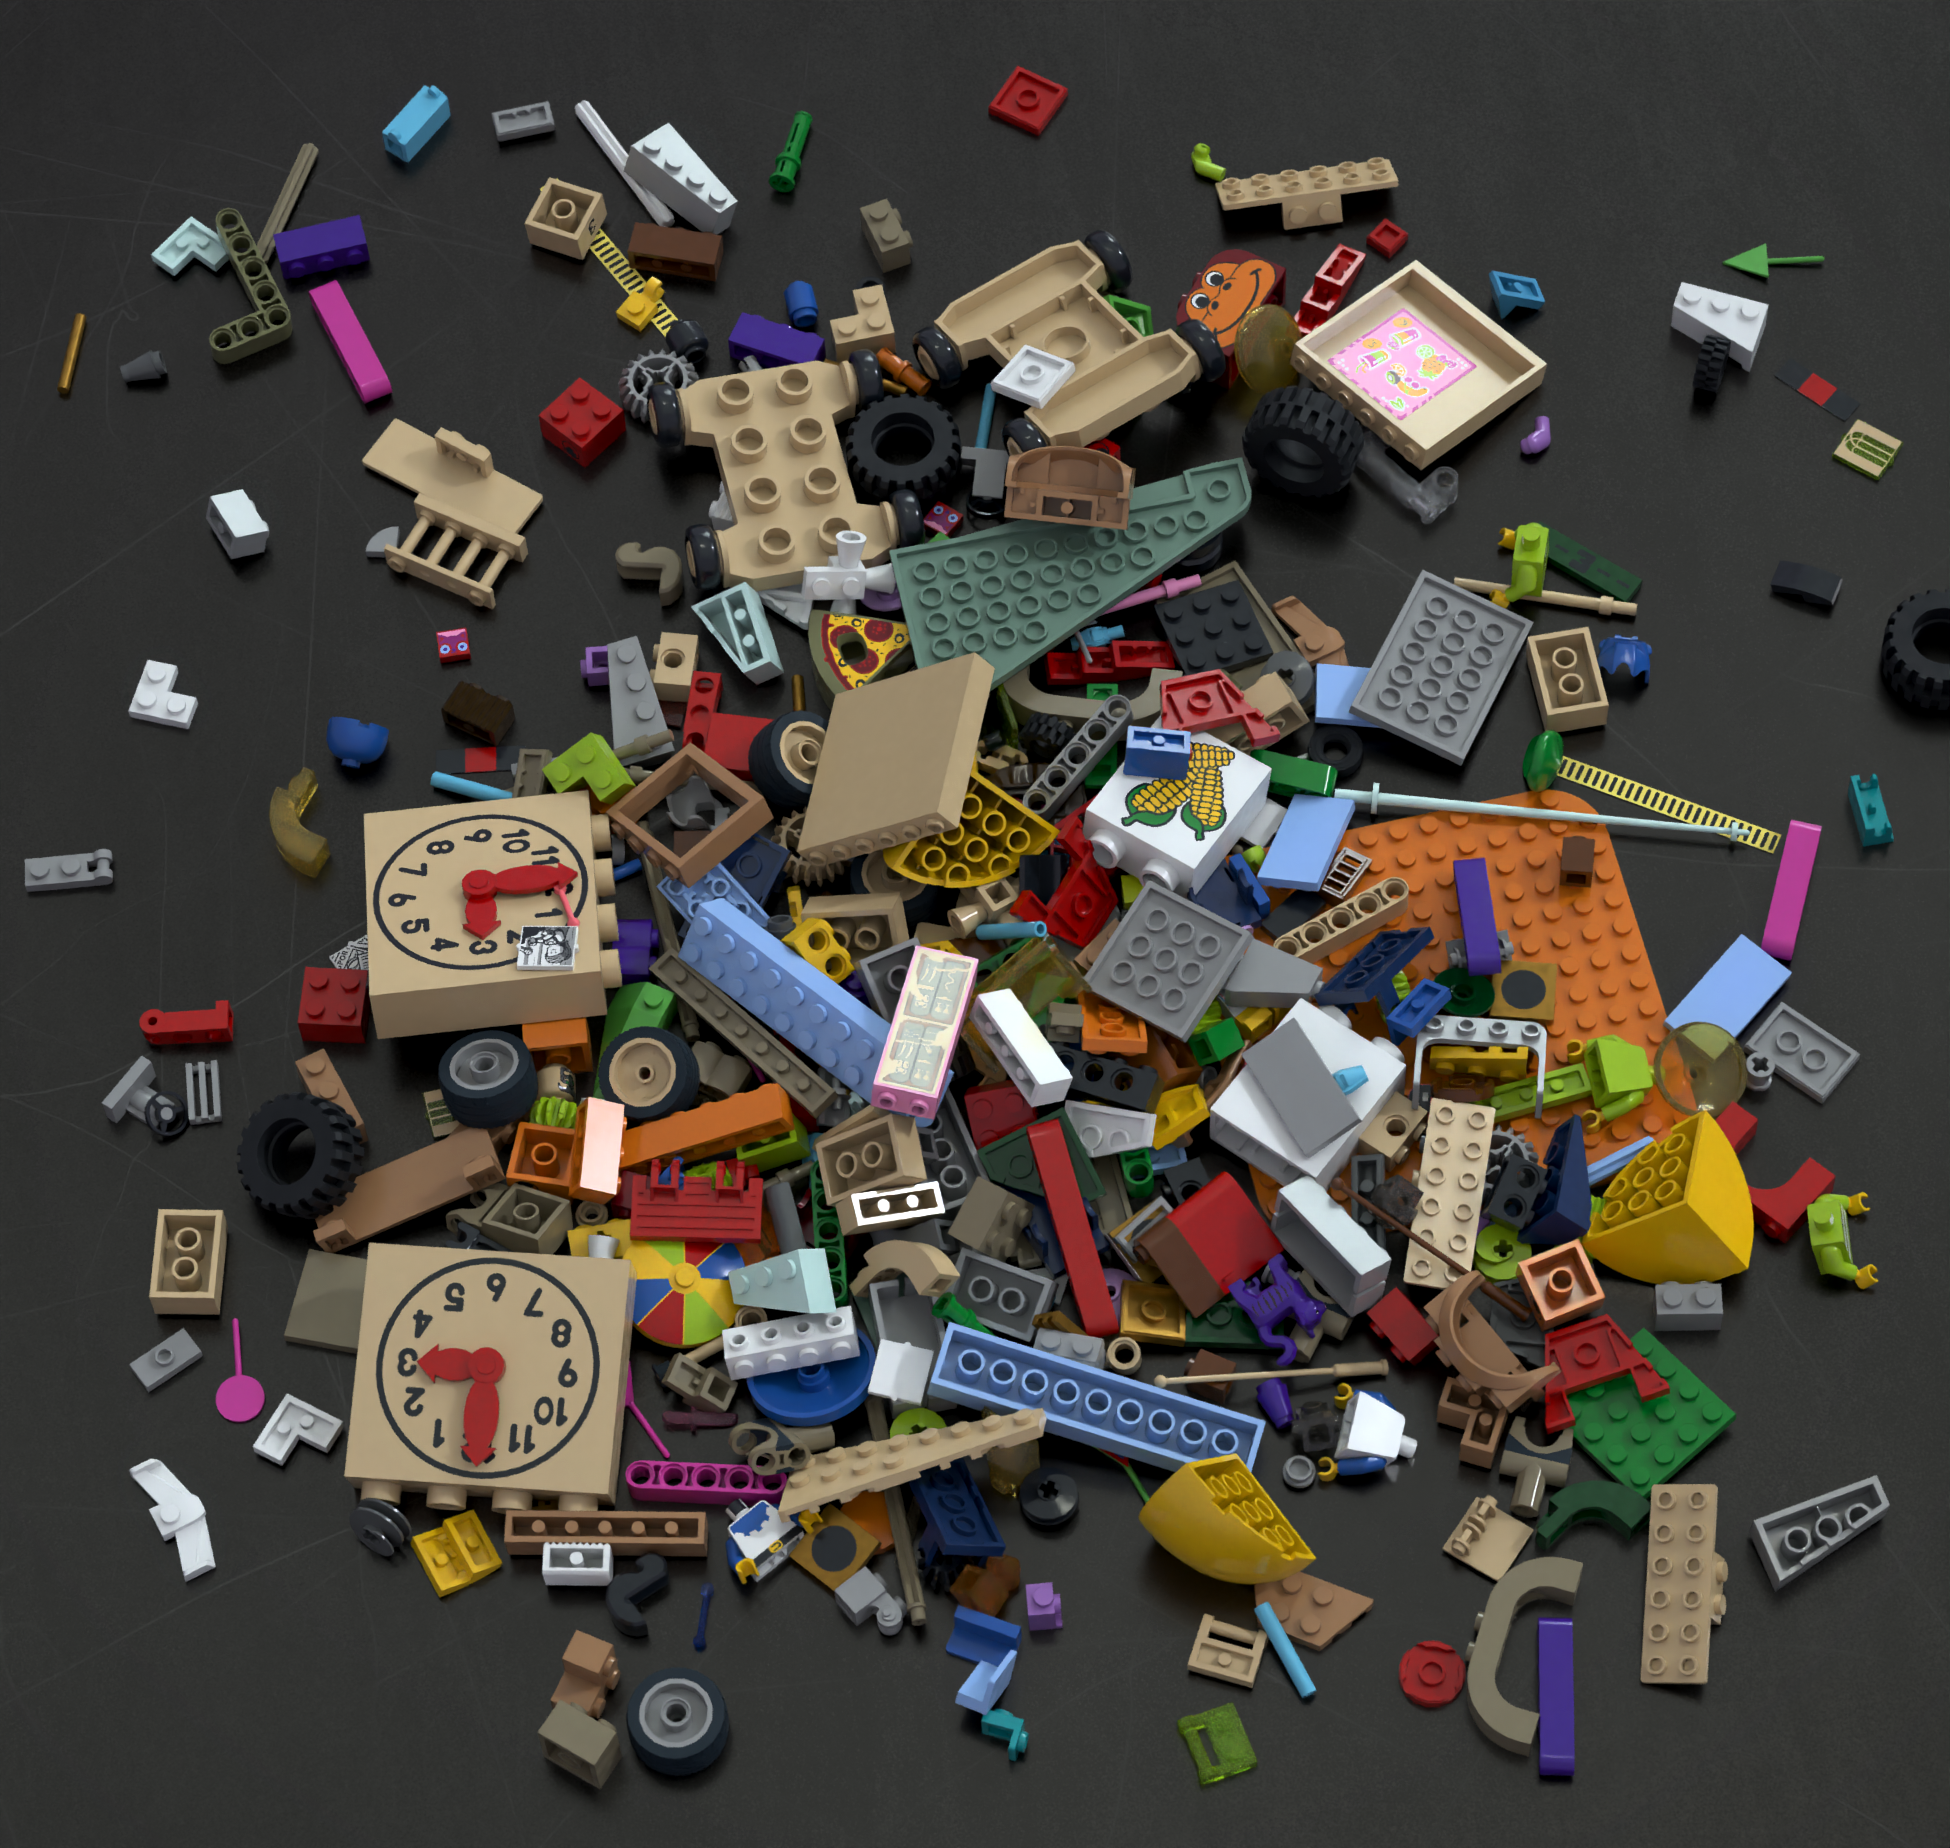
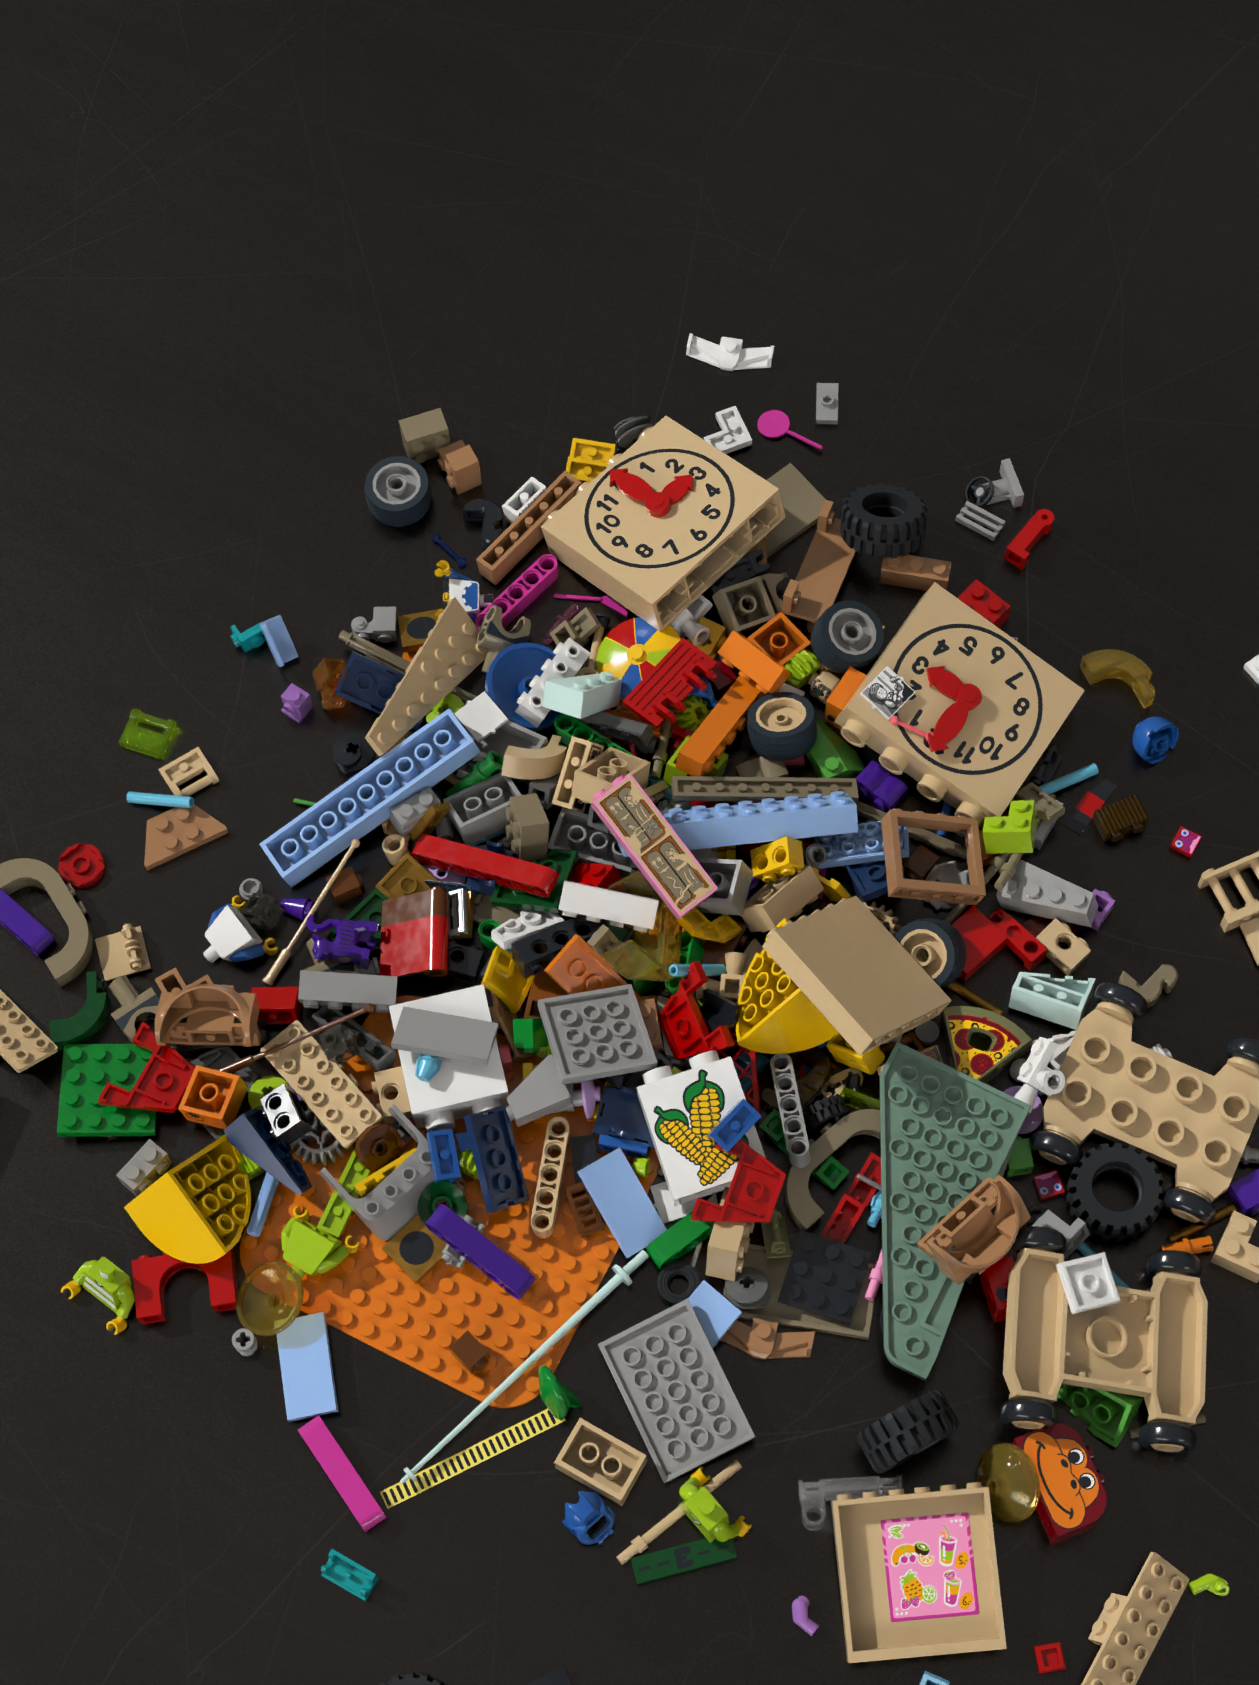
camera: 130 degrees right, 5 degrees up
light grey plate [25,849,113,892] -> none
tan brick [149,1209,228,1315] -> none
blue panel [946,1605,1022,1667] -> none
yellow brick [1138,1453,1317,1584] -> none
red slope [1286,244,1366,340] -> none
light grey tile [1743,1002,1860,1104] -> none

